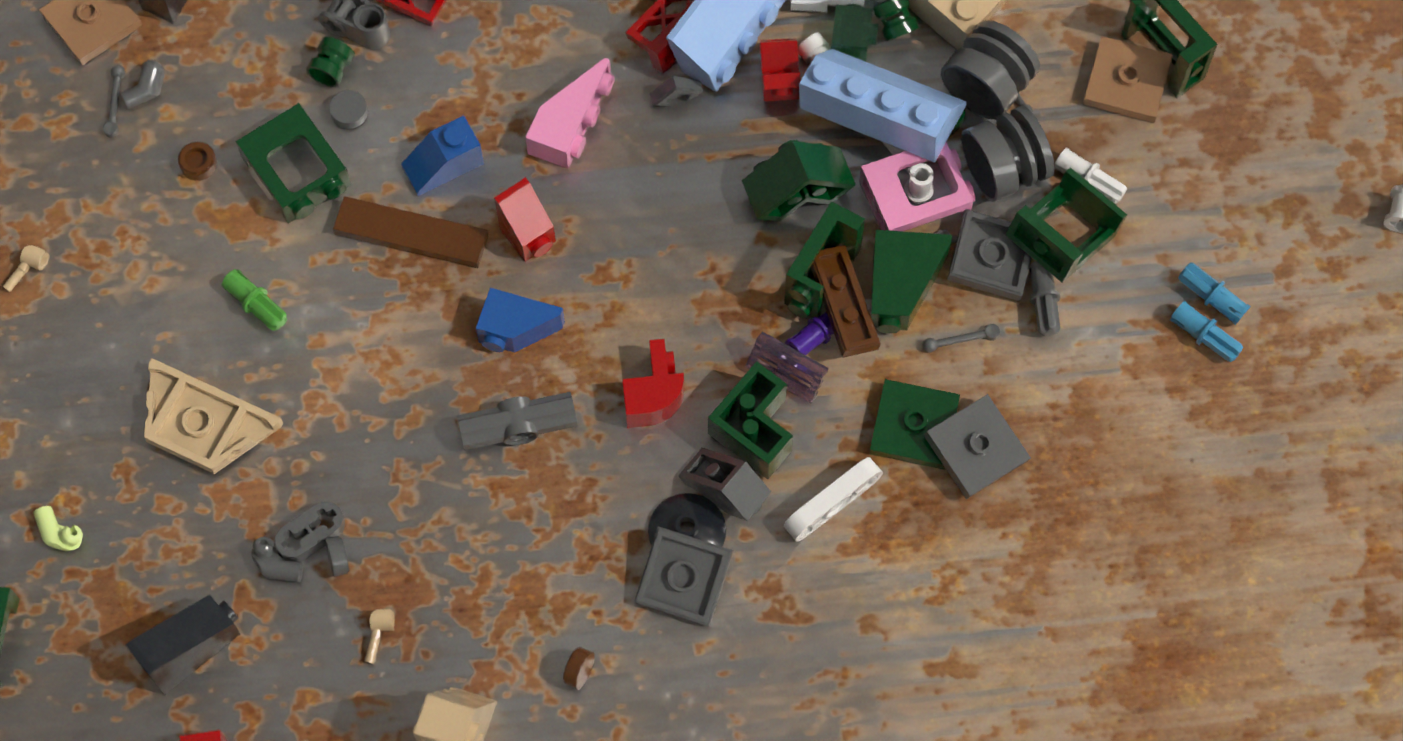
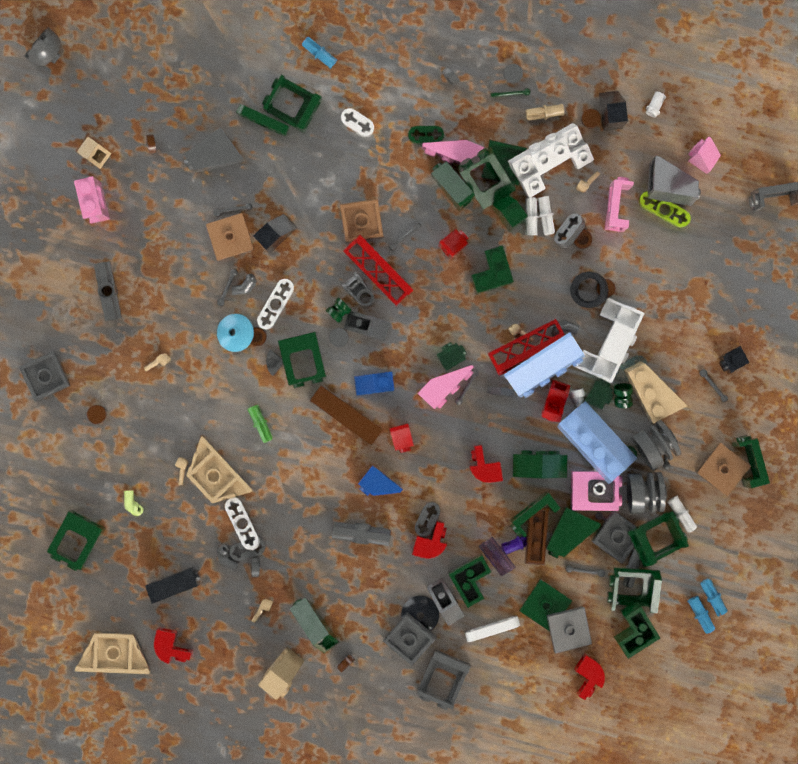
camera: 25 degrees right, 20 degrees up
none -> tan hand [175,457,189,485]
none -> medium azure dish [217,314,254,352]
none -> white beam [225,498,260,550]
none -> white beam [257,279,294,330]
none -> dark grey tile [266,349,283,376]
none -> slope [290,598,339,653]
none -> dark grey slope [344,311,390,341]
none -> dark grey beam [415,502,440,537]
none -> dark grey window [417,649,471,710]
none -> clear green brick [437,342,467,371]
none -> dark grey hinge [455,370,479,405]
none -> red brick [469,445,503,483]
none -> red brick [574,653,605,700]
none -> dark green window [607,568,662,613]
none -> dark green brick [614,601,661,659]

